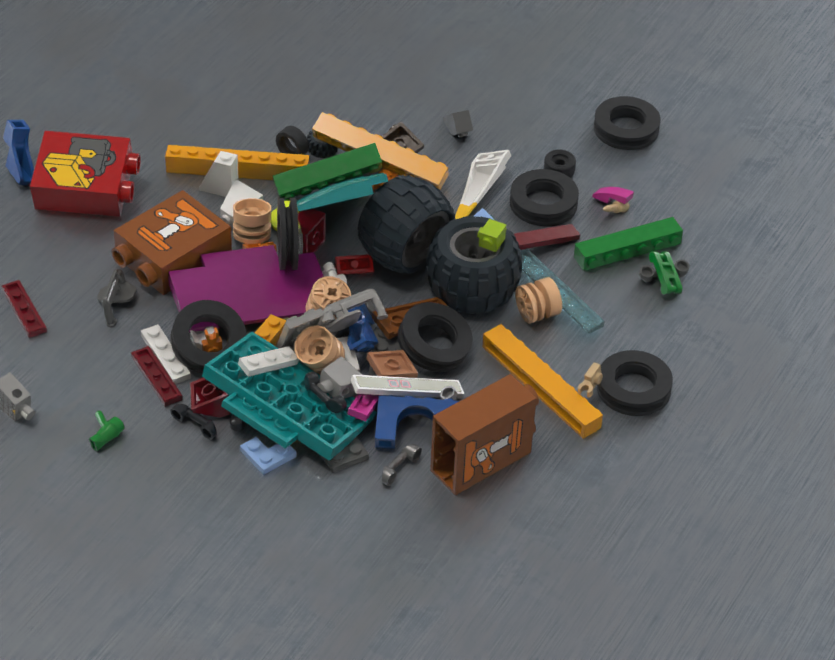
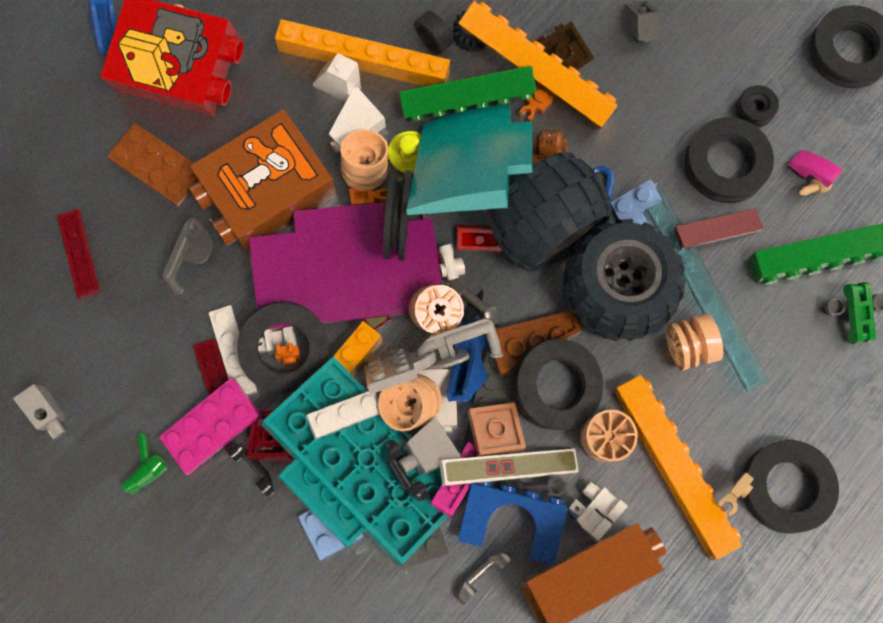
camera: 10 degrees right, 30 degrees up
white plate [455,150,511,219] -> none
lime brick [477,219,507,252] -> none
none -> dark orange plate [107,123,198,207]
none -> dark pink plate [159,377,262,475]
none -> light nougat wheel [580,410,638,462]

